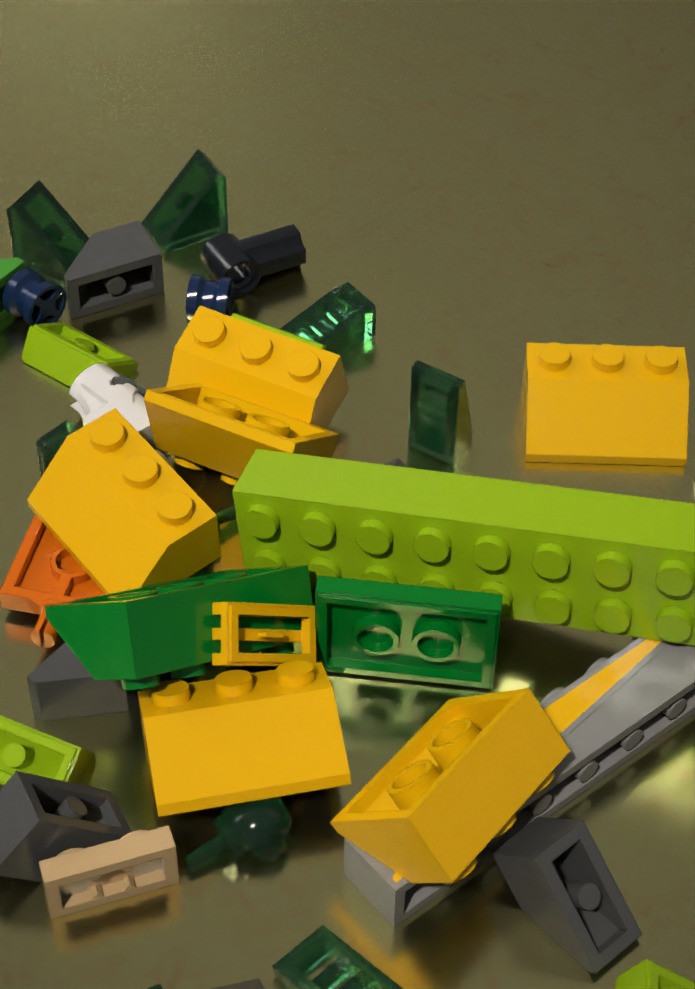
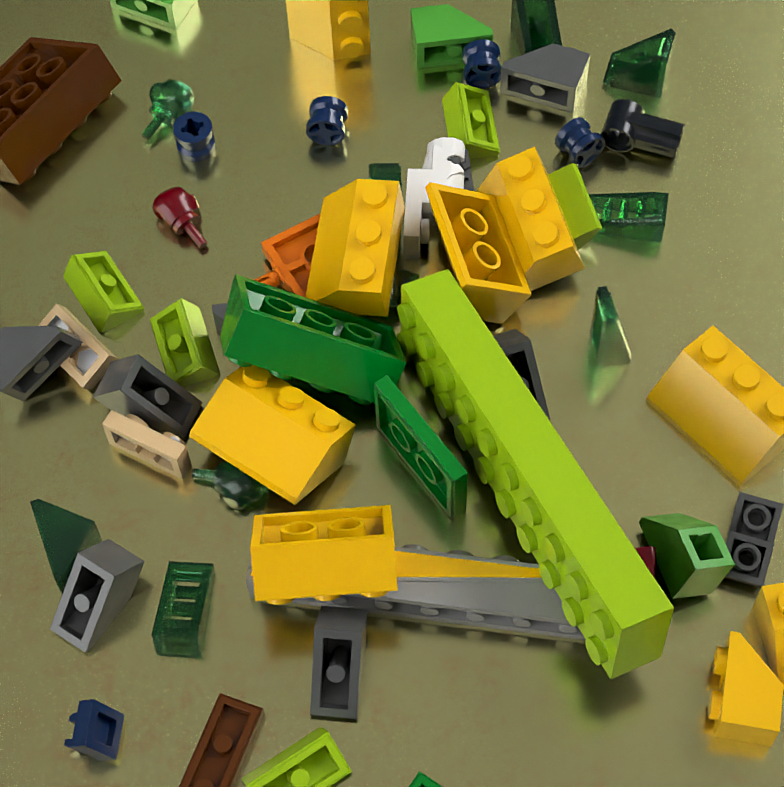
camera: 50 degrees right, 15 degrees up
yellow tile [212,602,316,667] -> none

